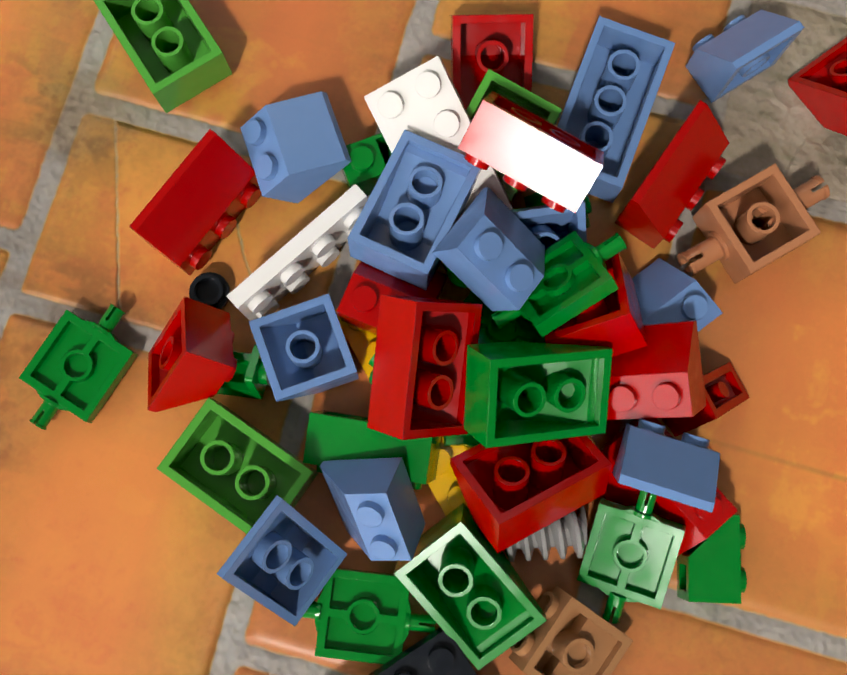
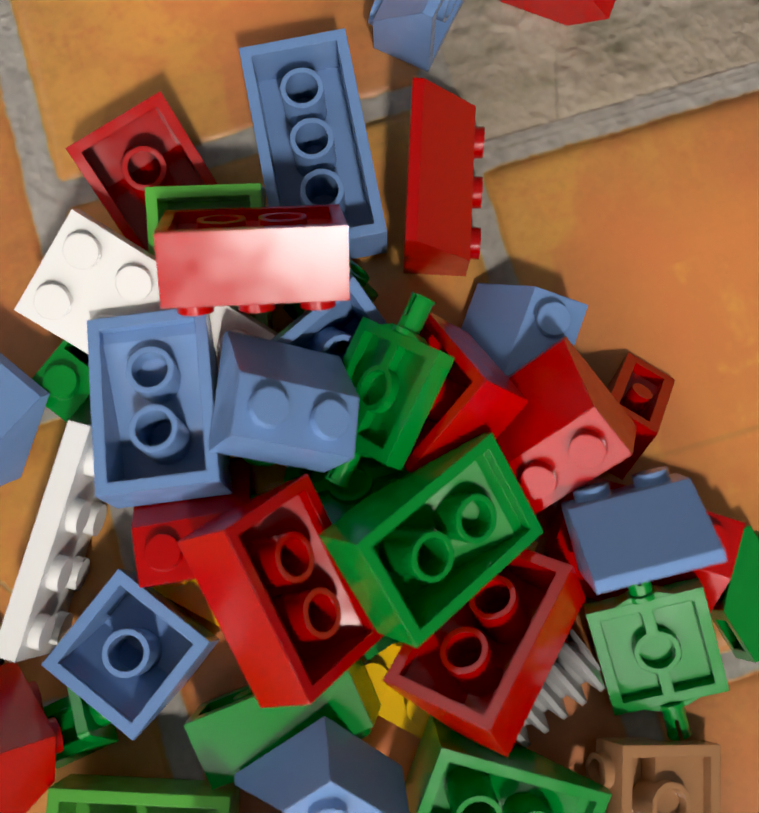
camera: 30 degrees left, 0 degrees up
nougat brick [677,163,830,284] -> none

